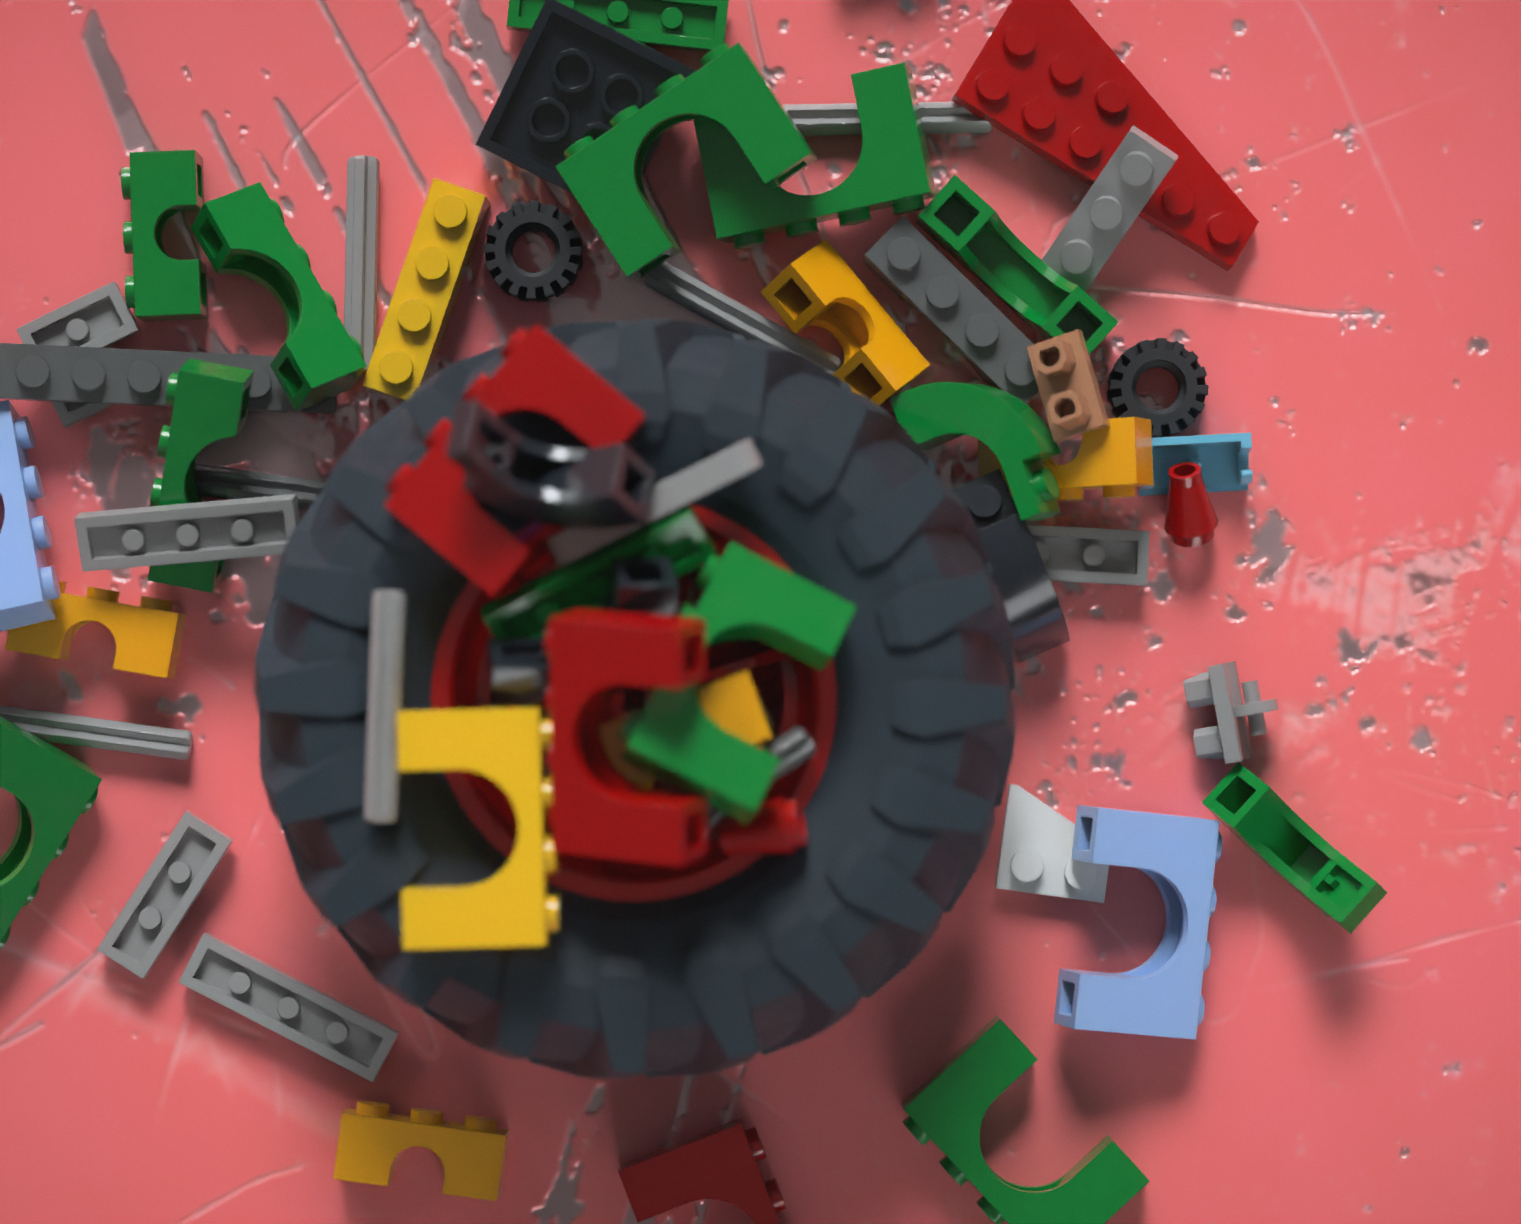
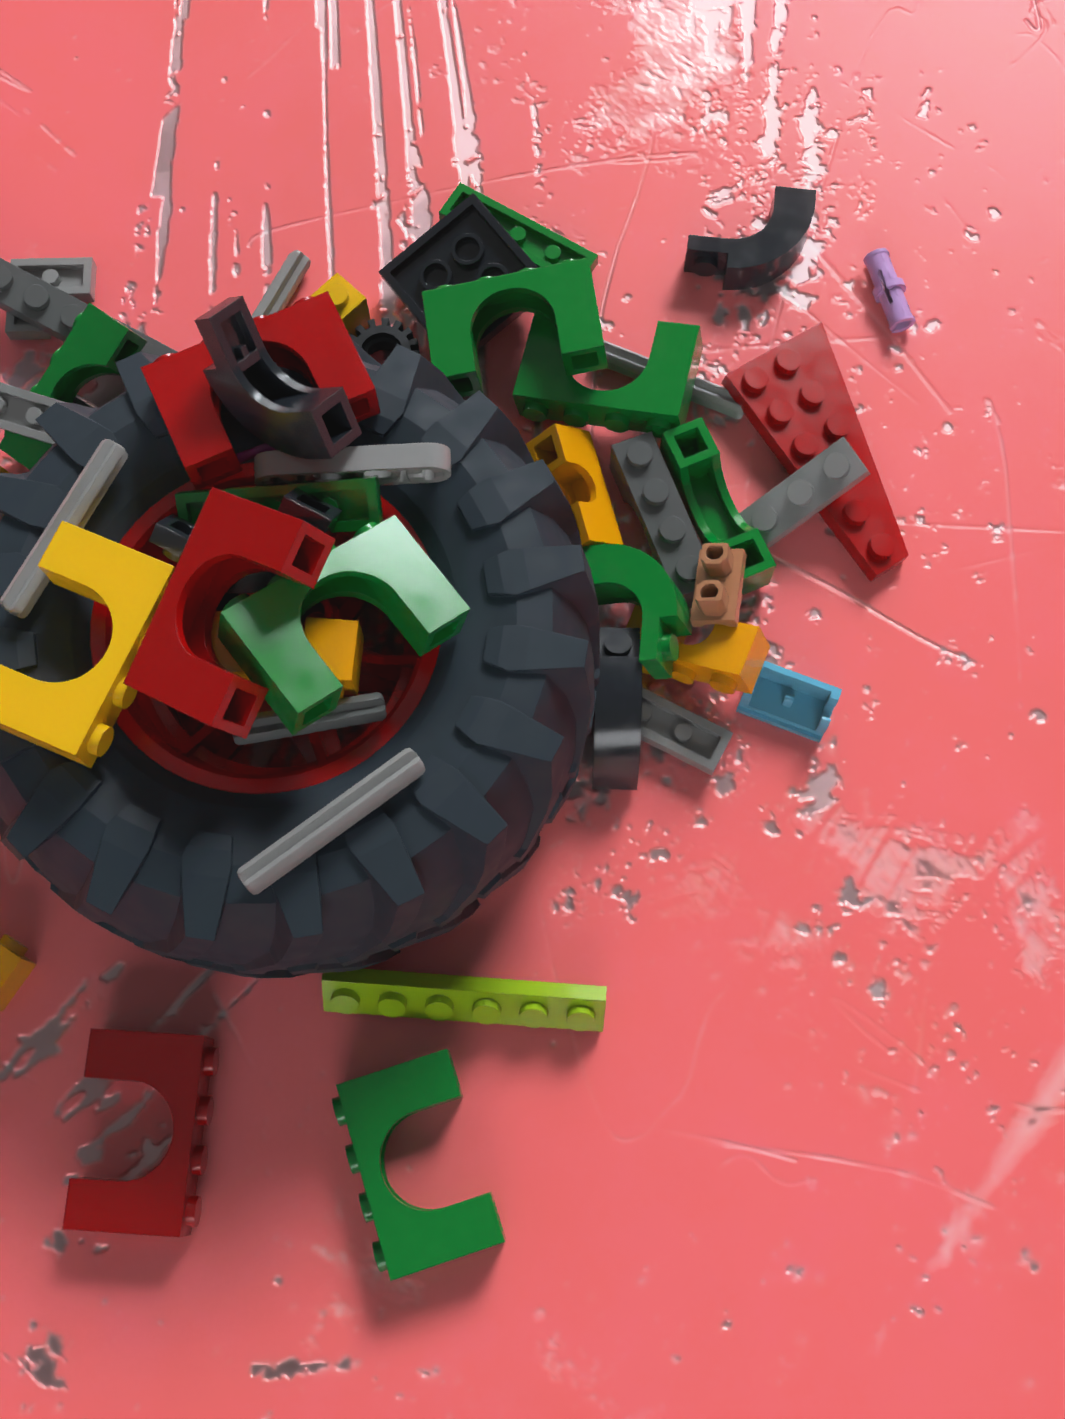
camera: 25 degrees right, 15 degrees down
green arch [121,150,208,321] -> none
green arch [191,182,367,412] -> none
red cone [718,796,808,855] -> none
white wing [995,784,1109,903] -> none
light blue arch [1054,805,1223,1040] -> none
black tyre [1106,338,1209,437] -> none
red cone [1164,462,1218,547] -> none
light grey hips [1183,661,1278,764] -> none
green arch [1201,762,1387,934] -> none
none -> light grey axle [237,748,425,895]
none -> lime plate [321,969,607,1032]

